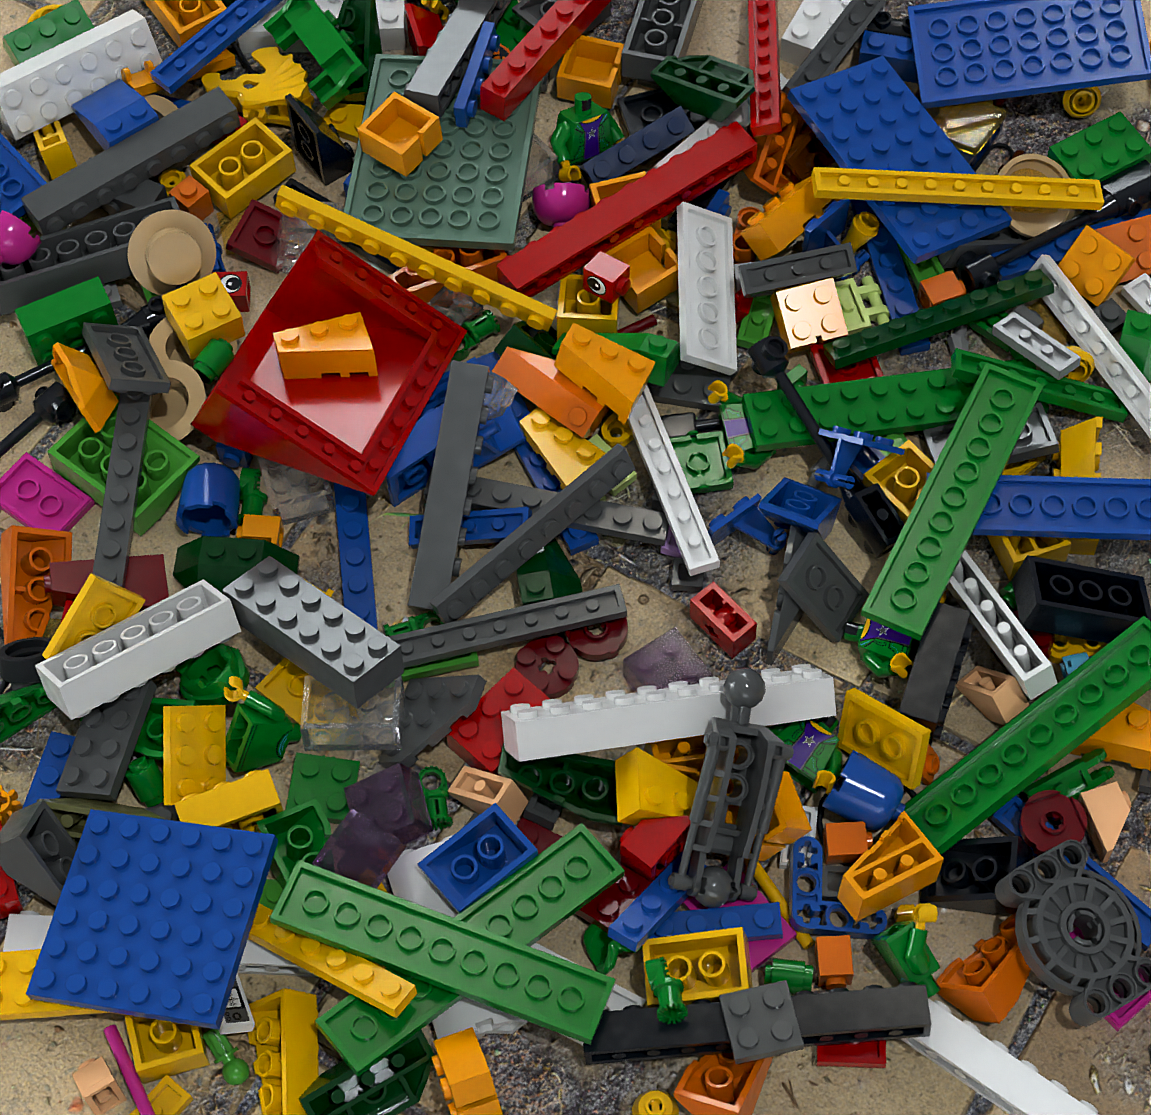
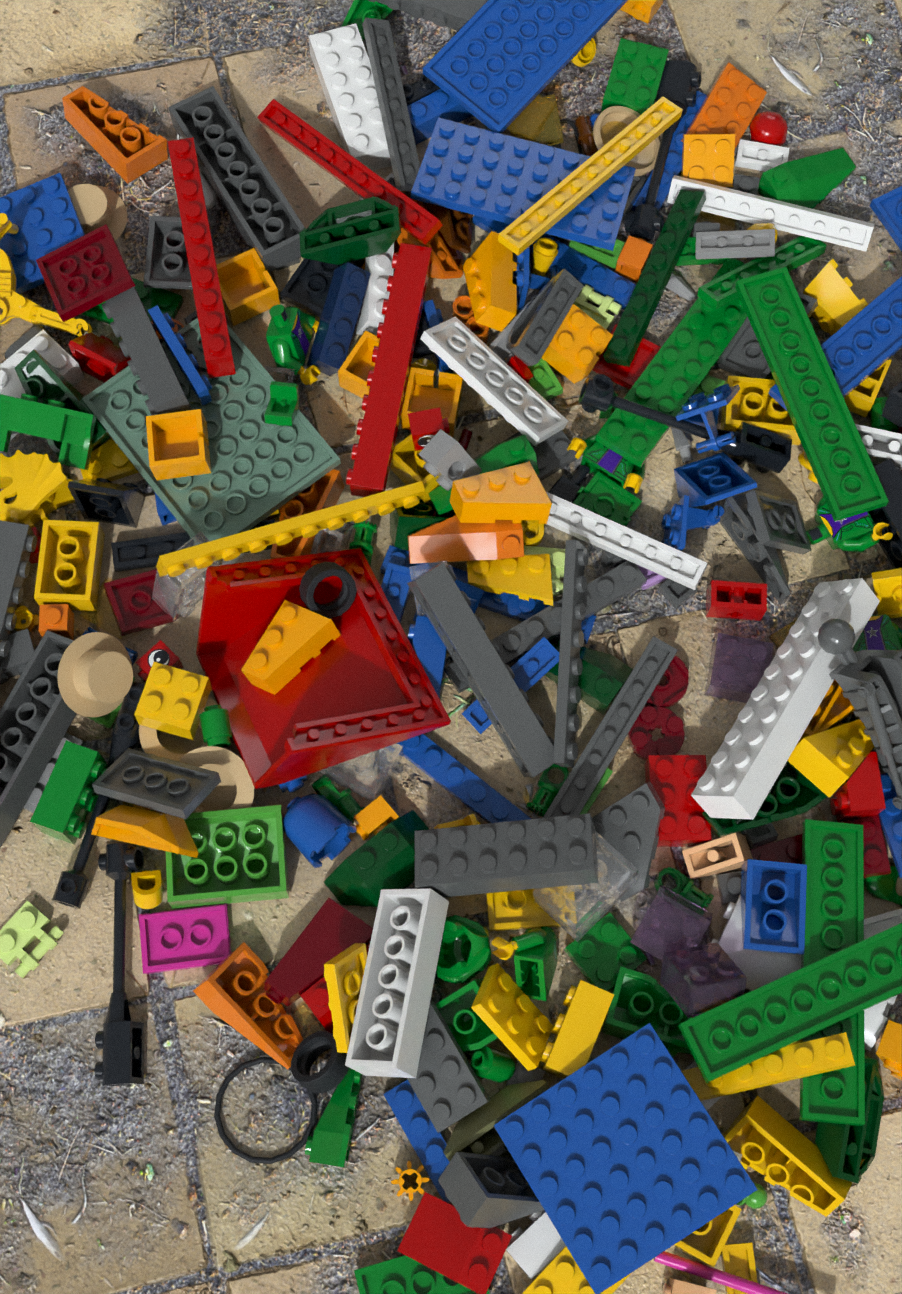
camera: 50 degrees left, 10 degrees up
dark grey plate [92,391,153,588] -> none
dark pink cylinder [532,183,590,228] -> none
none -> yellow plate [131,870,163,909]
none -> green bracket [264,381,299,426]
none -> black tyre [299,562,357,619]
none -> light grey brick [419,429,482,491]

